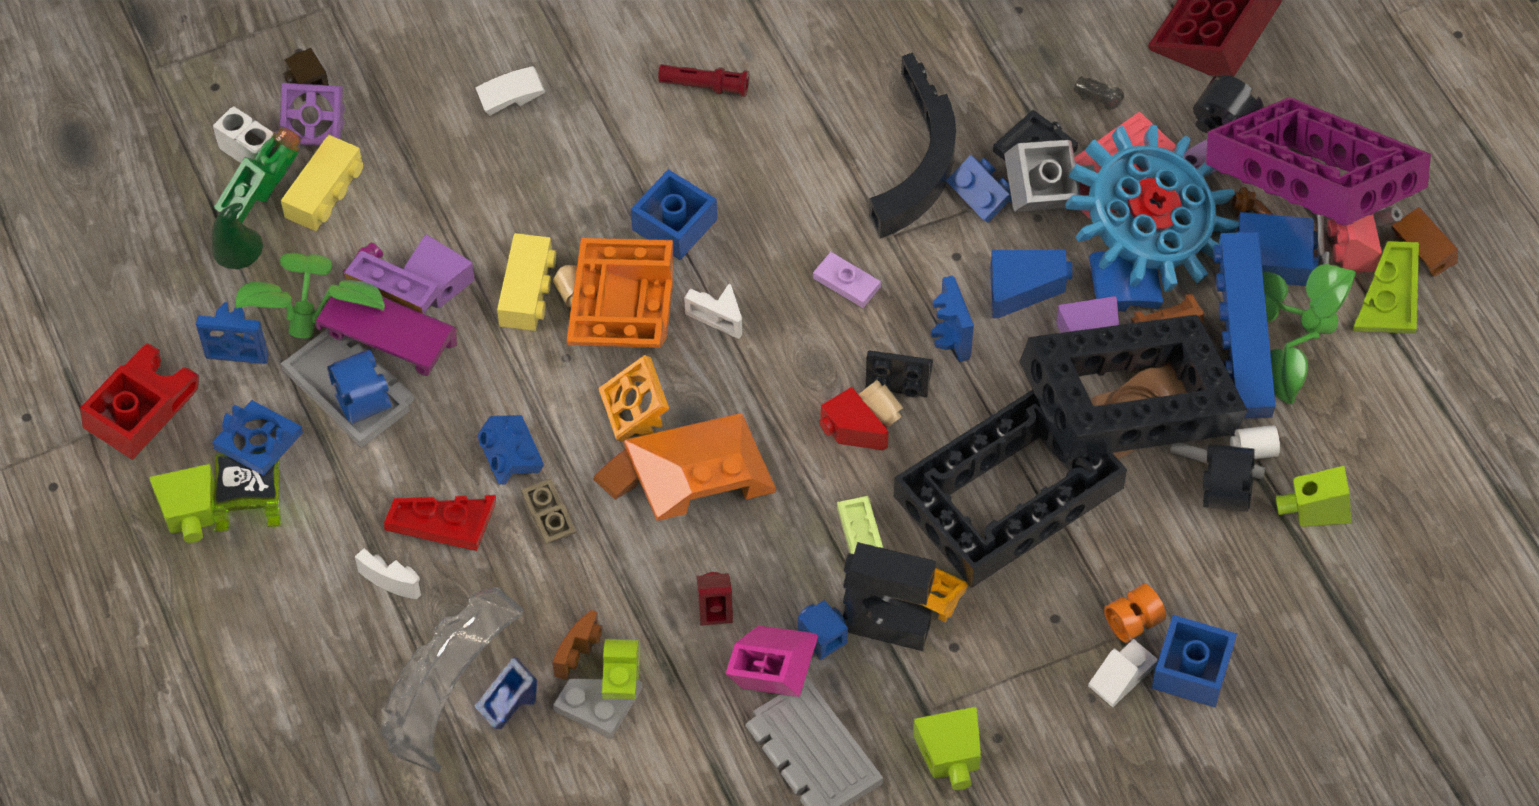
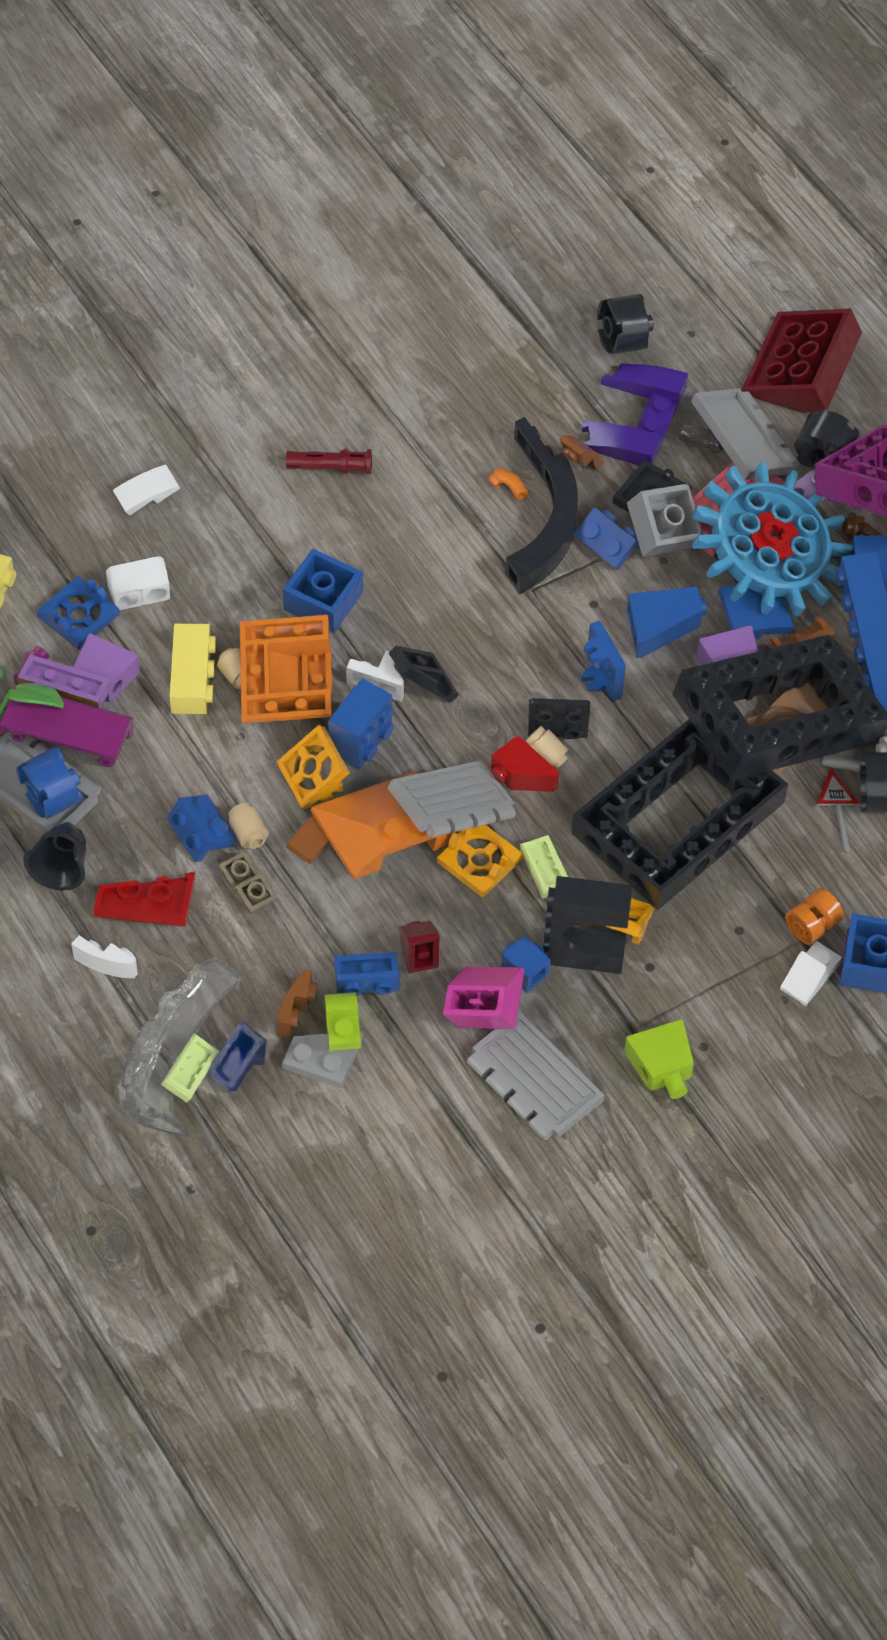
camera: 10 degrees left, 0 degrees up
lavender plate [813,252,881,308] -> none
none -> black helmet [23,822,86,891]
none -> blue piece [36,576,120,649]
none -> white piece [106,557,170,610]
none -> yellowish green plate [161,1033,220,1103]
none -> tan brick [228,803,269,849]
none -> blue brick [329,678,394,769]
none -> blue bracket [334,952,400,996]
none -> light grey hinge [387,760,516,838]
none -> black wing [389,645,459,703]
none -> light orange piece [437,825,523,898]
none -> orange arm [488,468,529,501]
none -> dark orange slope [560,435,604,471]
none -> dark purple wedge [581,363,688,466]
none -> light grey hinge [691,388,799,480]
none -> piece [816,768,860,853]

